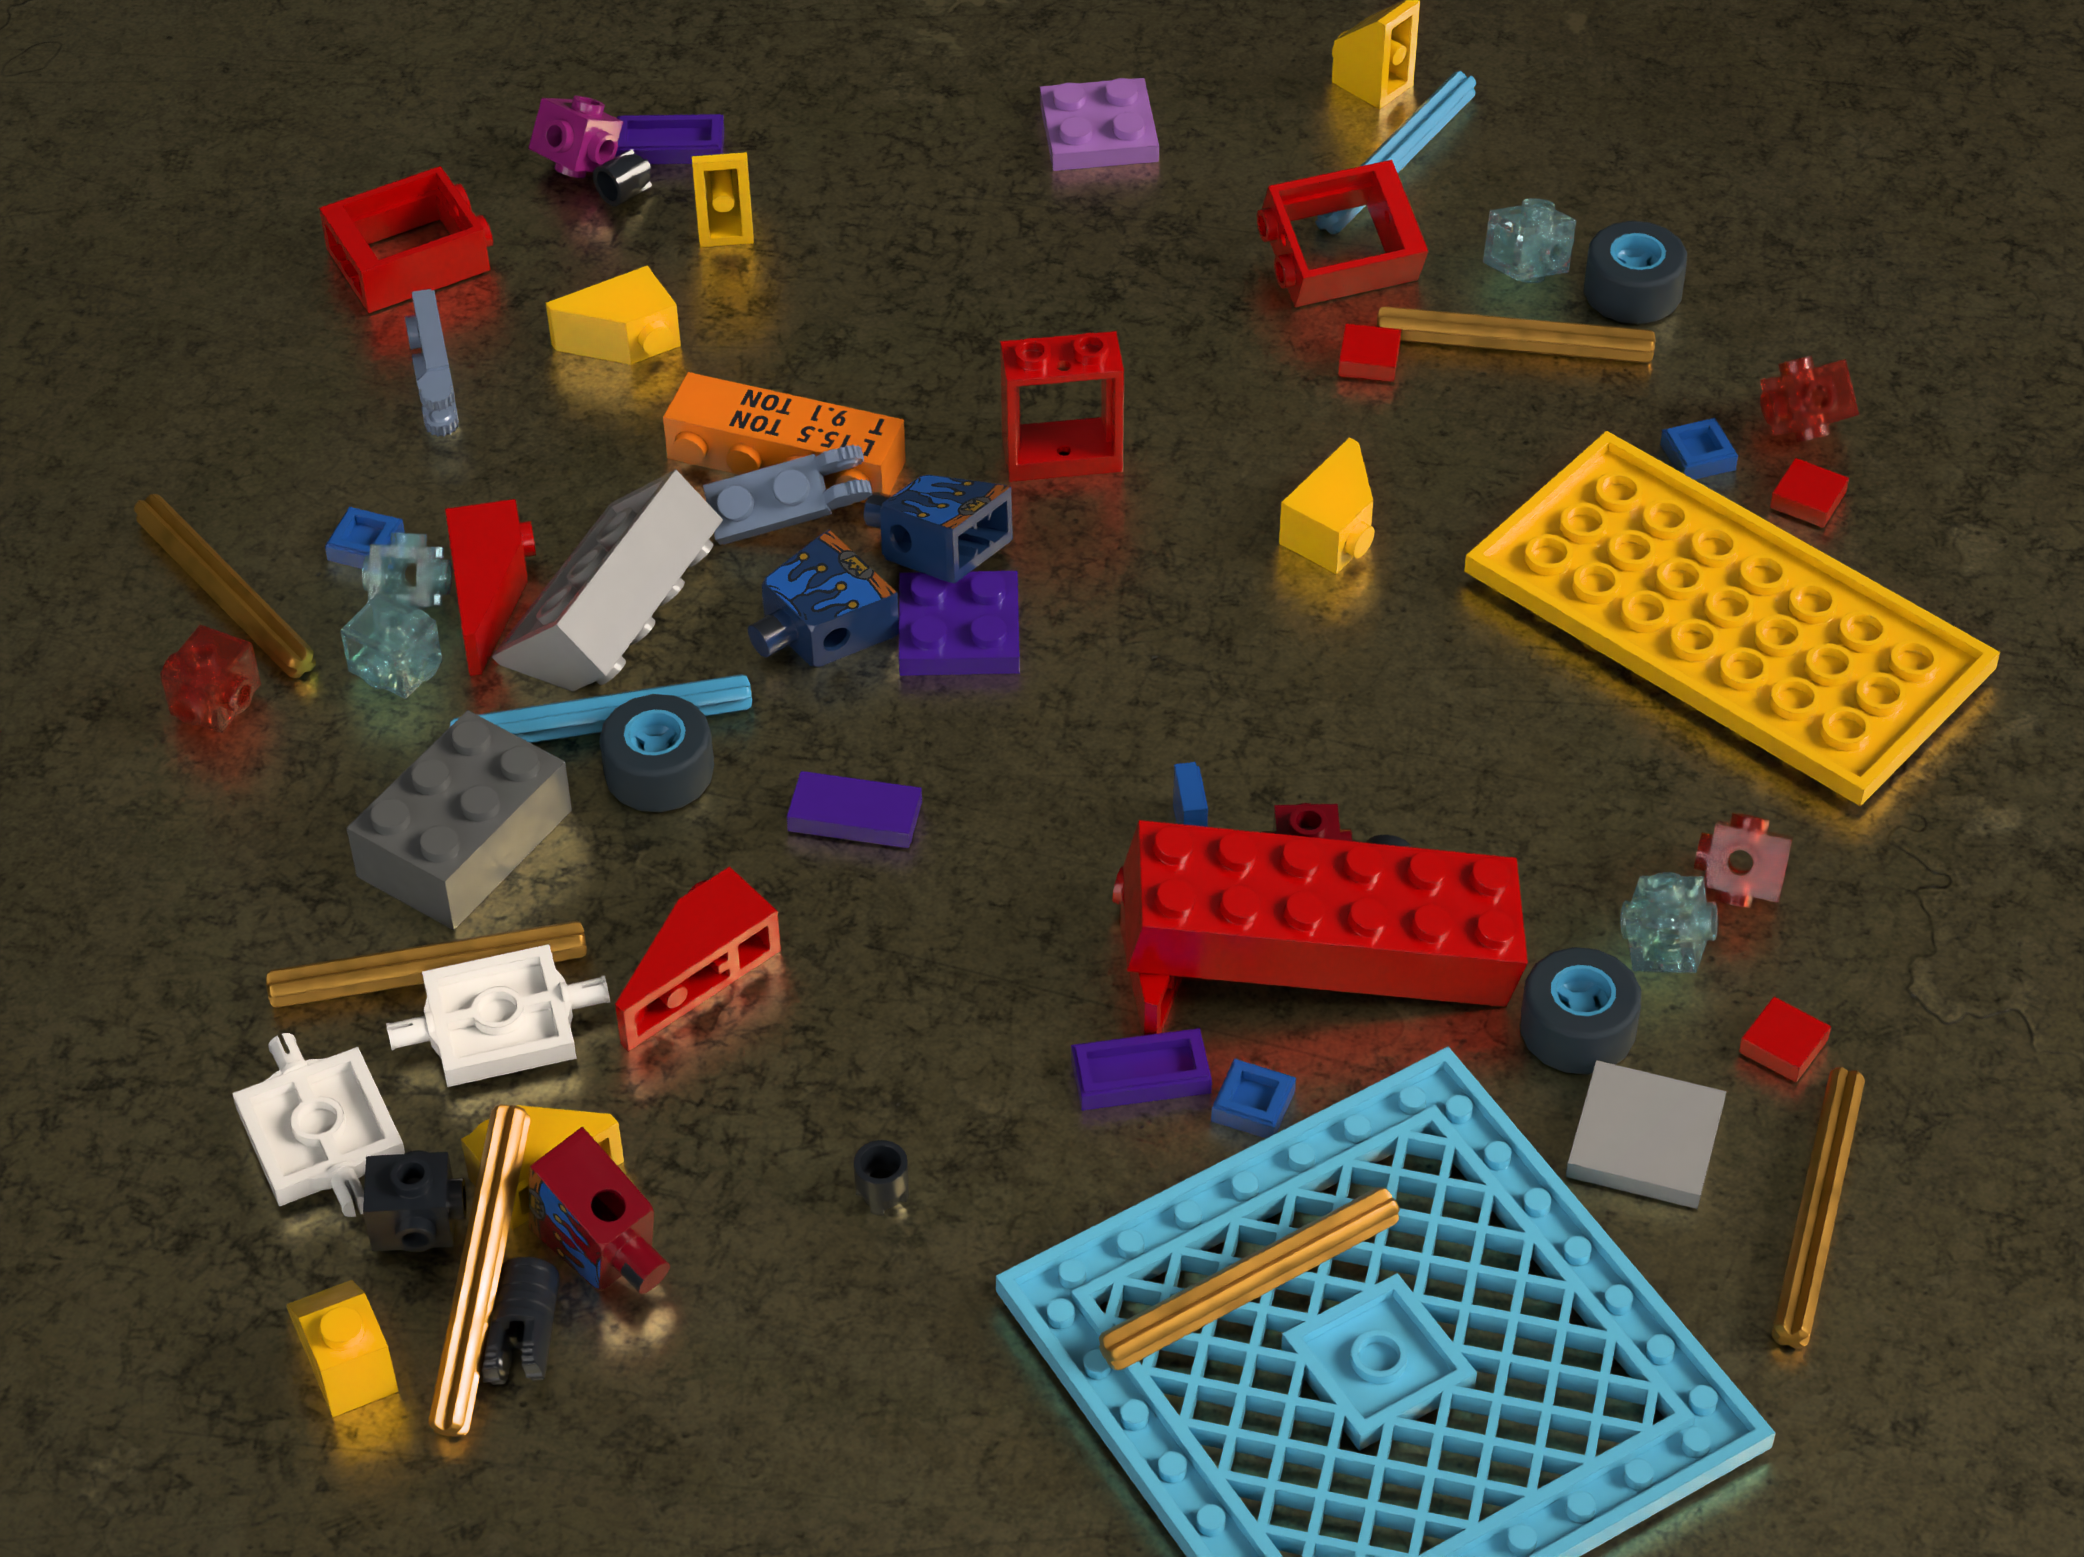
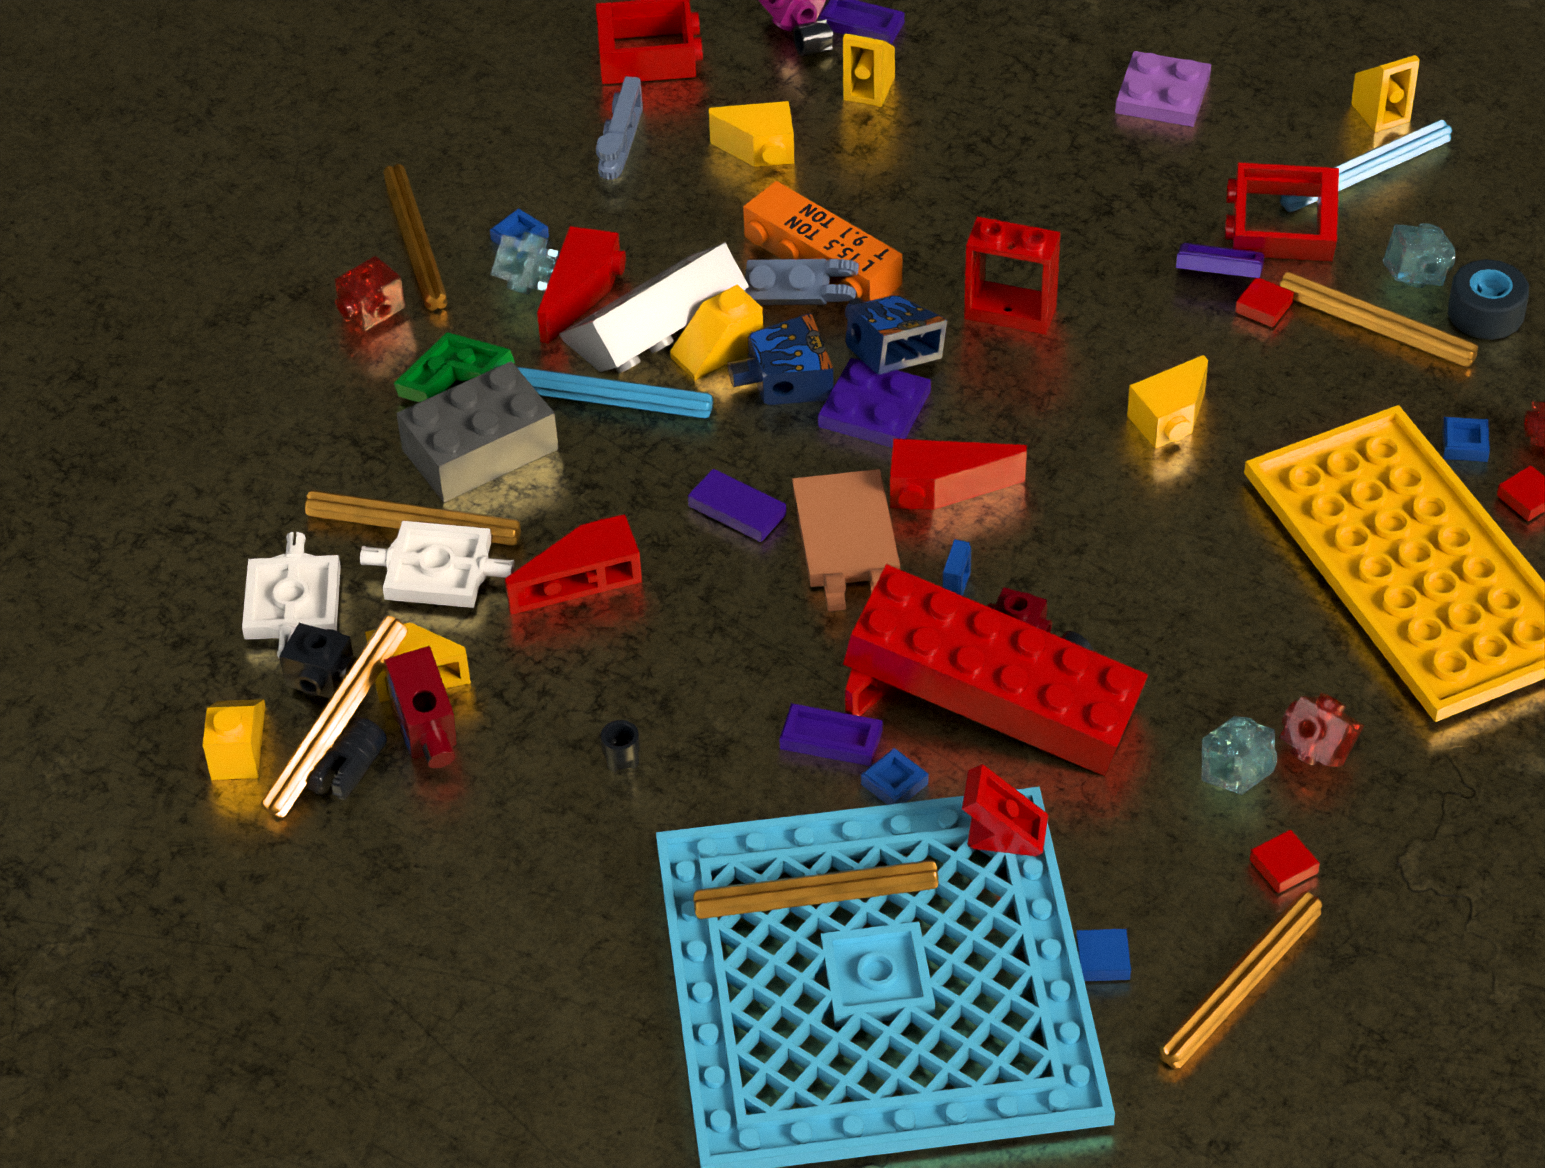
camera: 25 degrees right, 0 degrees up
clear light blue brick [340,593,443,699] -> none
black wheel [599,694,714,812] -> none
black wheel [1520,947,1641,1074] -> none
light grey tile [1566,1060,1727,1209] -> none
none -> green plate [393,332,515,403]
none -> yellow slope [670,284,763,381]
none -> nougat tile [792,469,900,612]
none -> red slope [890,438,1027,510]
none -> red slope [962,764,1048,856]
none -> blue tile [1076,929,1131,981]
none -> dark purple tile [1176,243,1264,278]

